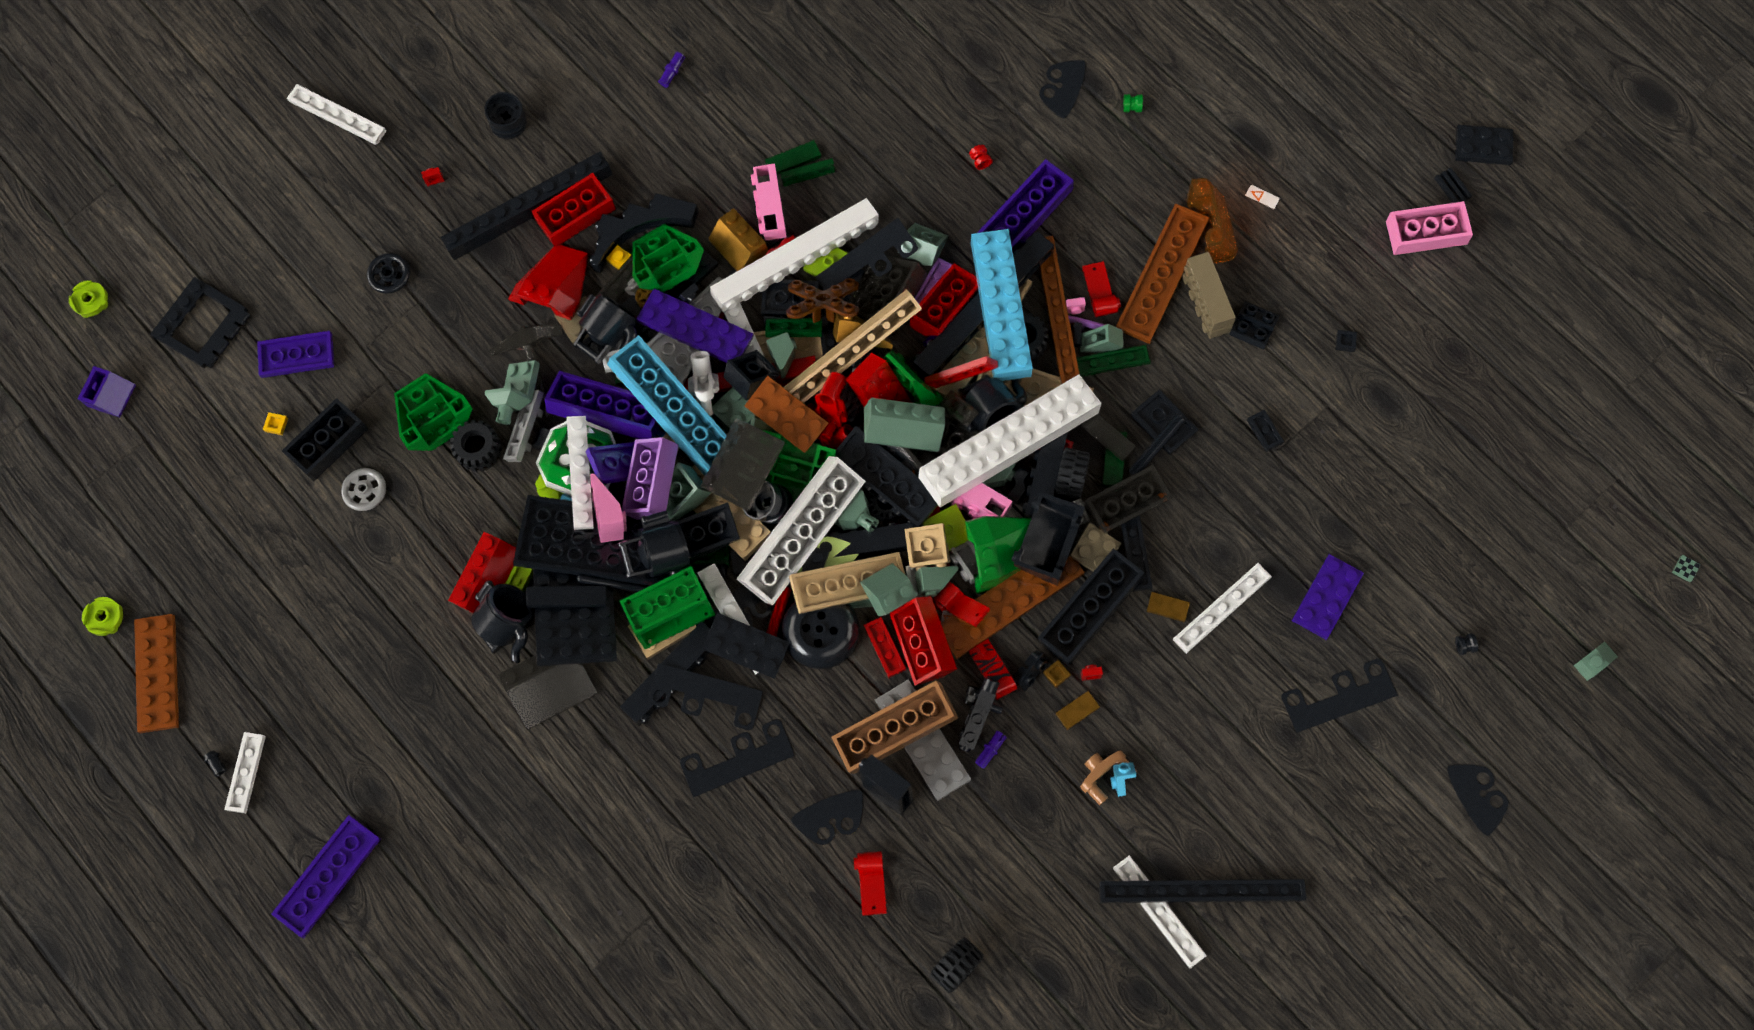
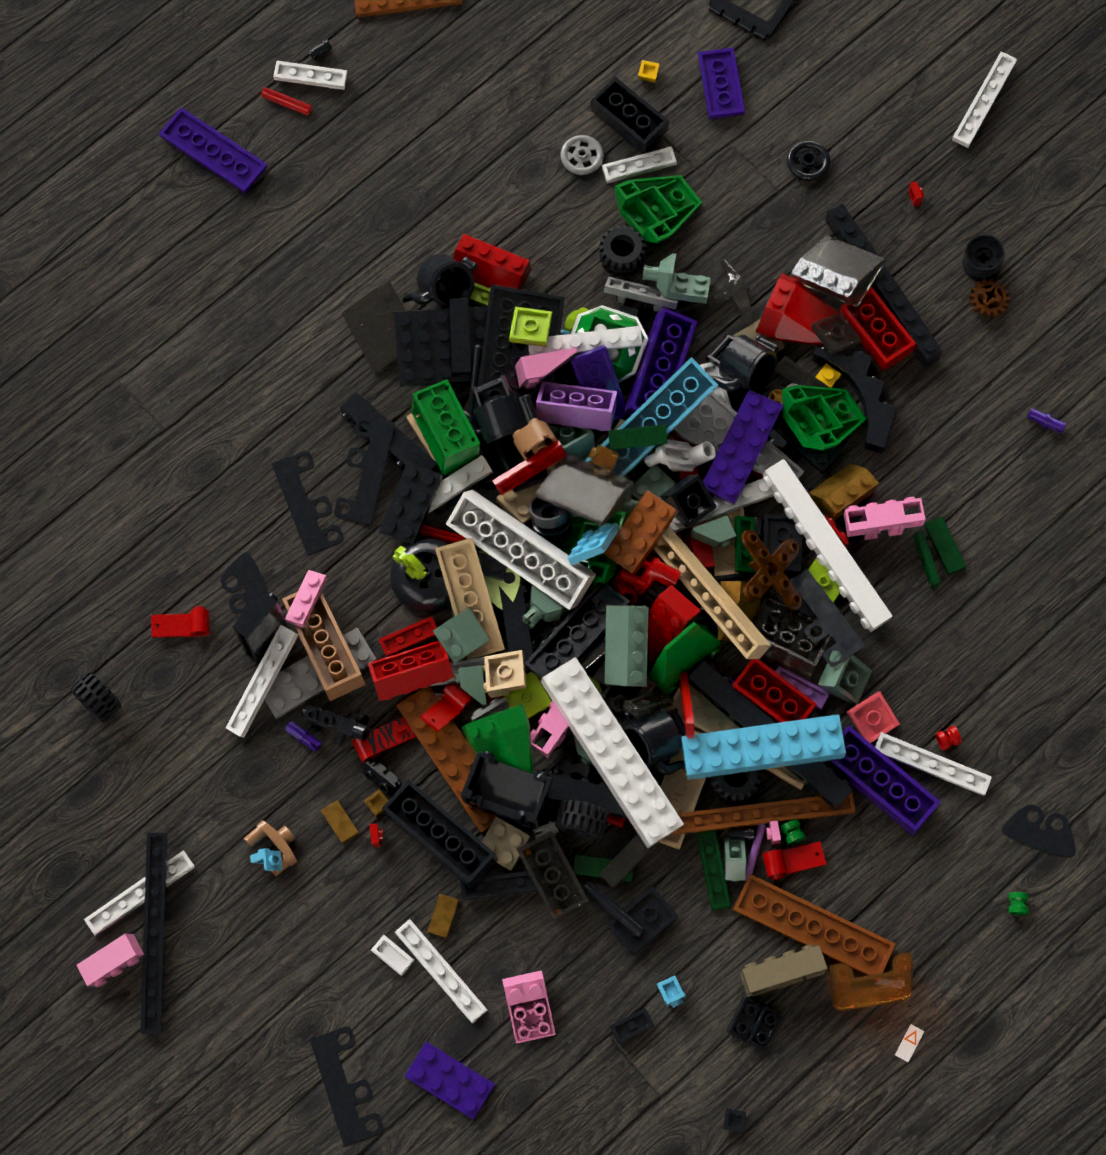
camera: 85 degrees right, 0 degrees up
none -> bright pink brick [77,934,144,987]
none -> white plate [226,625,299,738]
none -> red axle [261,87,312,115]
none -> bright pink plate [285,570,327,628]
none -> white tile [371,935,414,976]
none -> lime plate [392,546,427,580]
none -> red tile [493,440,567,495]
none -> bright pink slope [502,971,556,1044]
none -> lime plate [509,307,552,347]
none -> medium nougat brick [513,418,557,460]
none -> medium azure plate [567,523,620,565]
none -> clear orange brick [589,444,620,472]
none -> white tile [602,146,677,184]
none -> dark green tile [608,424,668,450]
none -> medium azure bracket [657,976,686,1008]
none -> green wheel [780,819,806,845]
none -> clear smoke slope [791,235,886,307]
none -> clear smoke plate [811,312,862,356]
none -> coral plate [847,691,900,743]
none -> white plate [875,732,992,796]
none -> reddish brown gear [969,278,1010,319]

